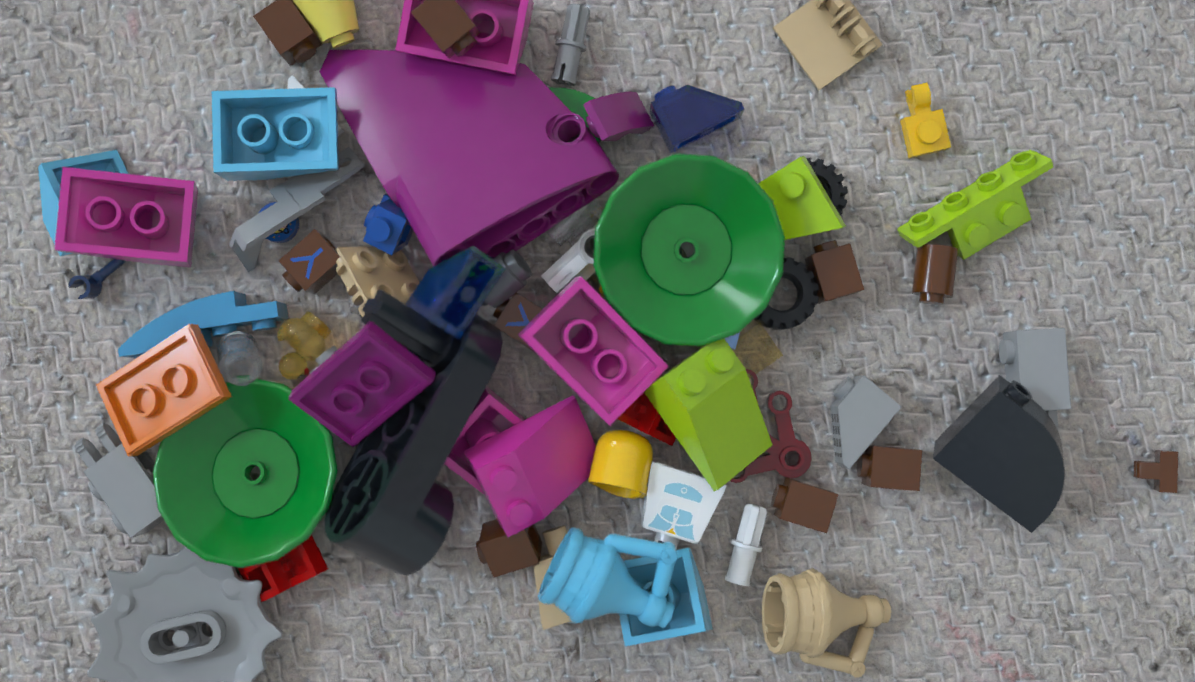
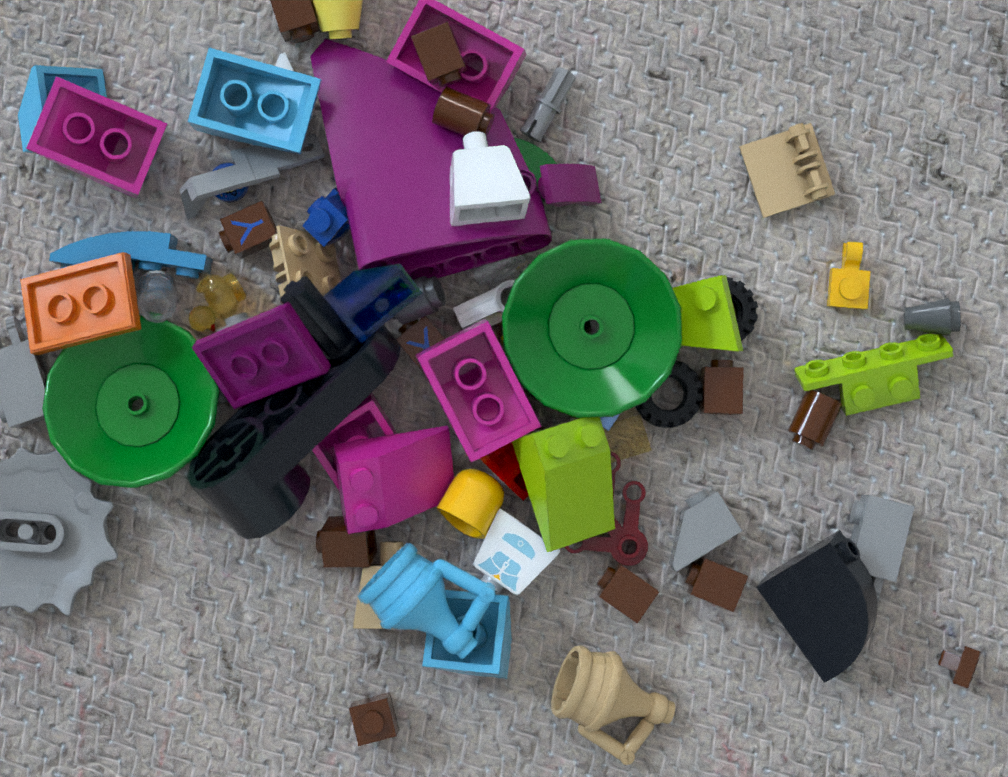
camera: 20 degrees right, 0 degrees up
dark blue hand [68,259,126,299] -> none
red brick [238,534,328,602] -> none
clear blue slope [649,85,745,154] -> none
white axle [725,504,768,586] -> none
none -> reddish brown brick [432,87,495,136]
none -> white torso [450,132,530,226]
none -> dark grey cone [904,298,961,336]

